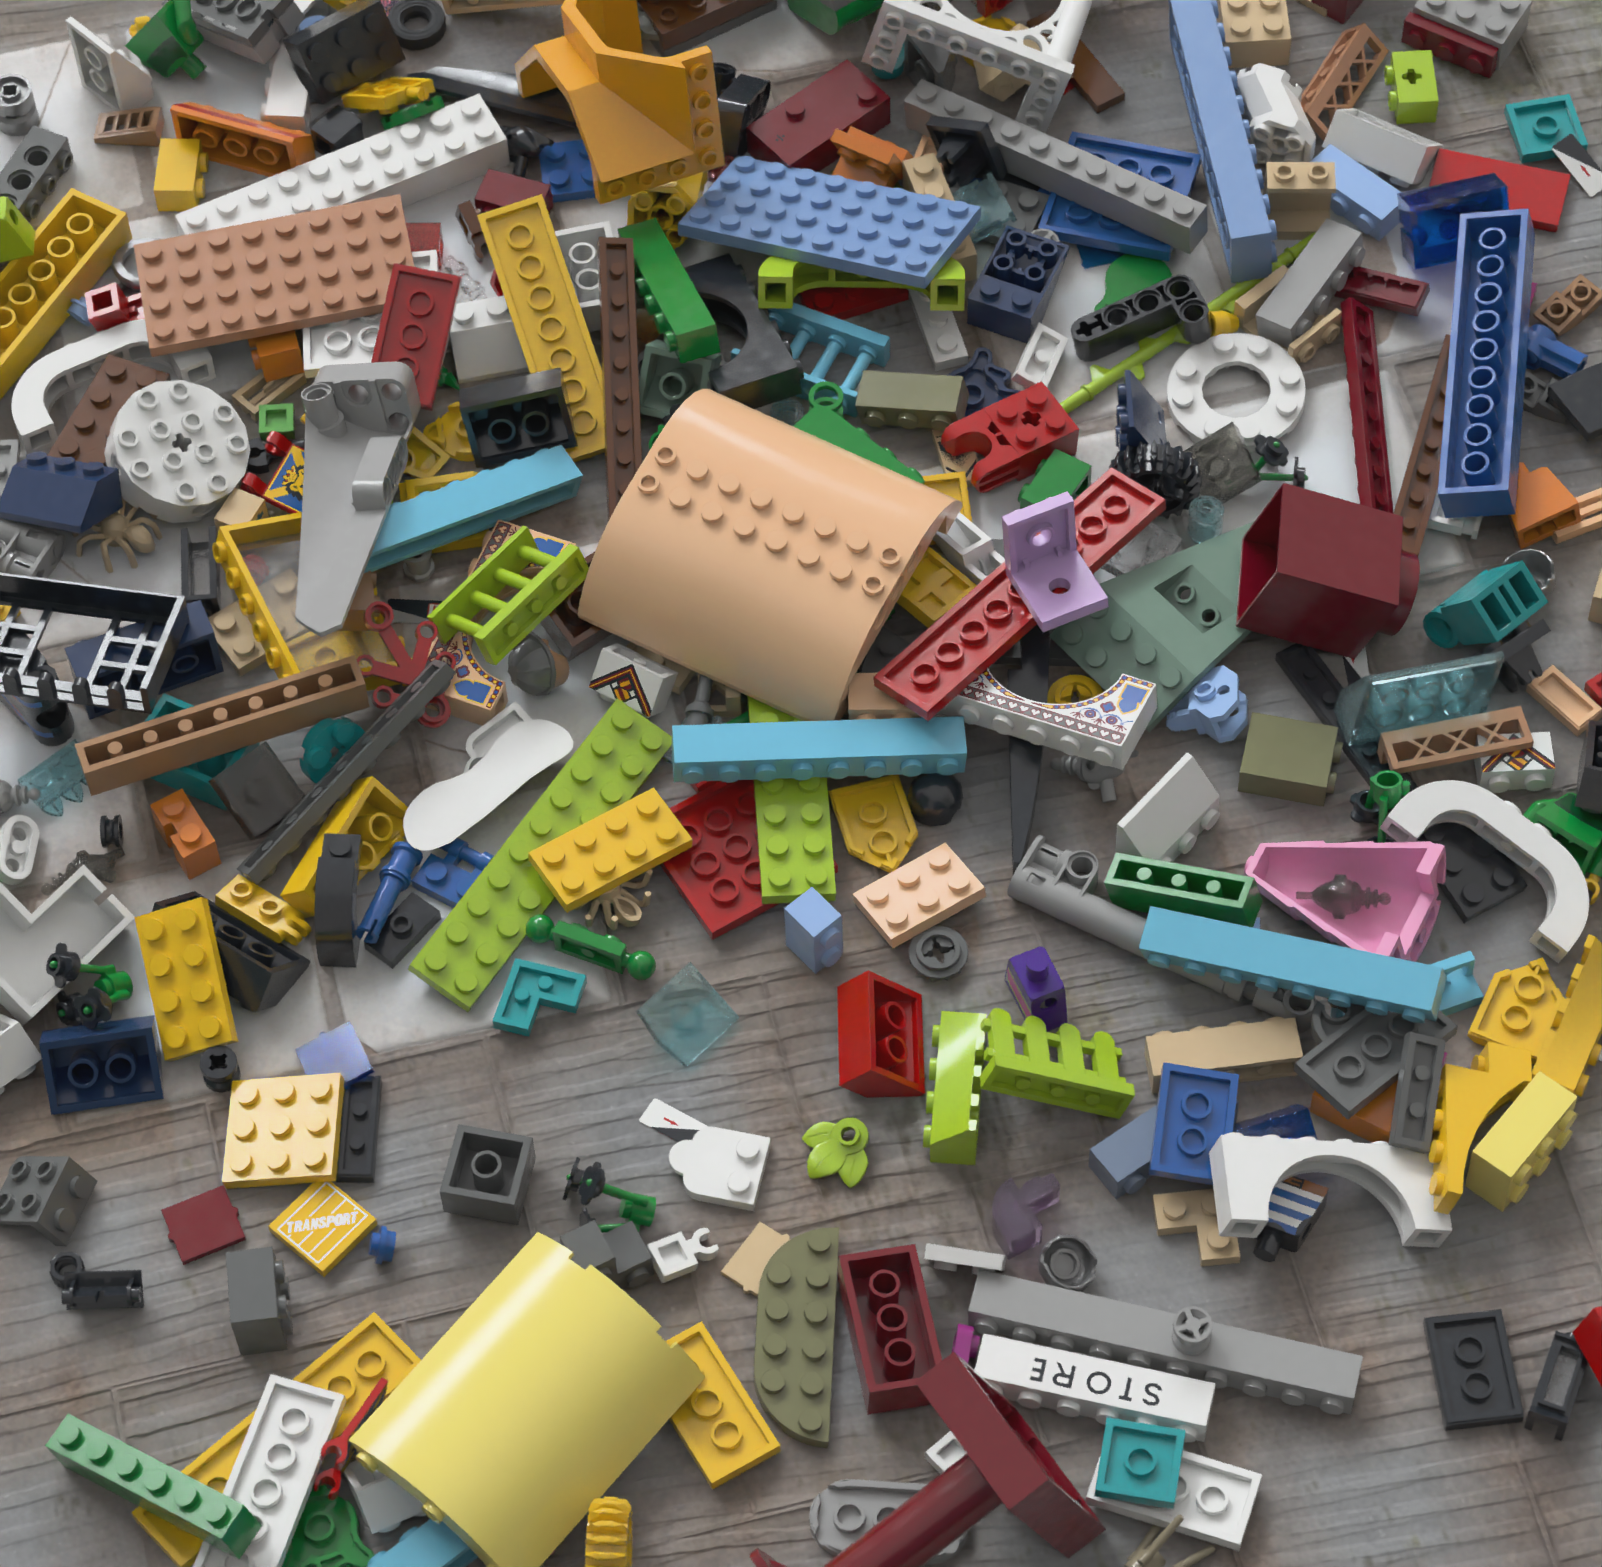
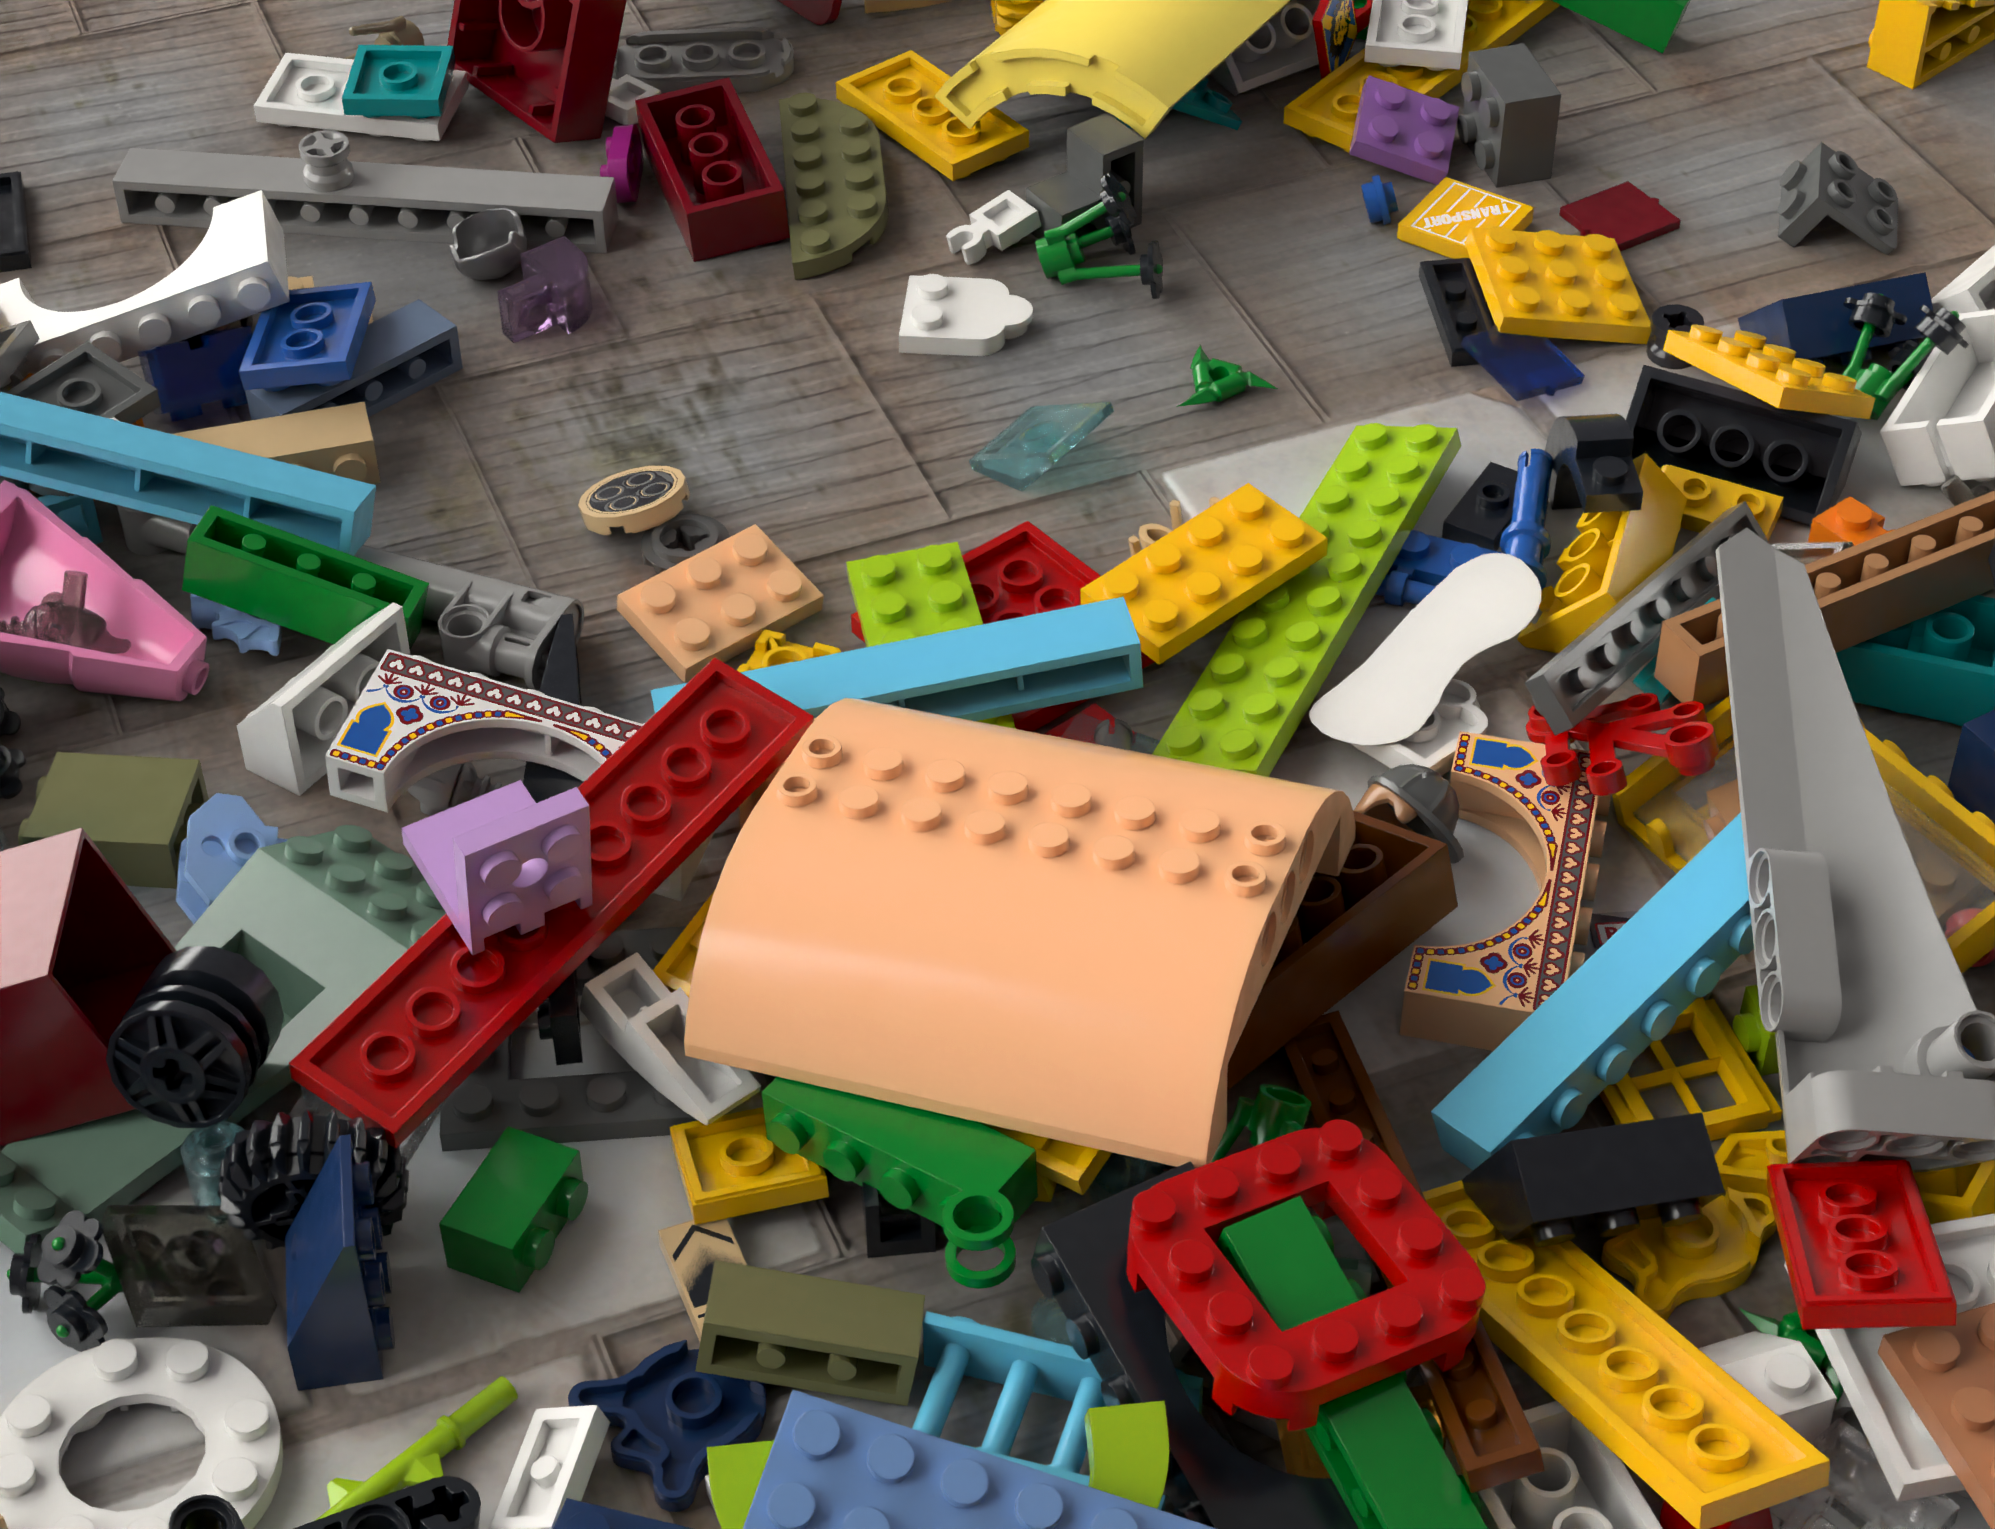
camera: 170 degrees right, 15 degrees down
black axle [50,1251,86,1289] -> none
black hinge [61,1270,144,1310] -> none
lime fence [427,525,589,666] -> none
dark grey brick [440,1124,536,1225] -> none
teal plate [492,958,587,1037] -> none
green plate [525,914,656,980] -> none
white sticker [639,1099,709,1142] -> none
tan piece [721,1222,790,1297] -> none
light blue brick [784,887,843,974] -> none
lime plate [802,1117,869,1188] -> none
red slope [837,970,925,1098] -> none
lime wedge [923,1011,987,1165] -> none
white plate [924,1243,1007,1275] -> none
red brick [941,381,1079,493] -> none
white brick [975,1334,1215,1442] -> none
lime fence [979,1008,1135,1119] -> none
torso [1004,946,1068,1032] -> none
none -> black wheel [106,946,284,1128]
none -> tile [578,466,690,535]
none -> red plate [1126,1119,1486,1431]
none -> green piece [1176,344,1278,407]
none -> medium lavender plate [1349,75,1459,185]

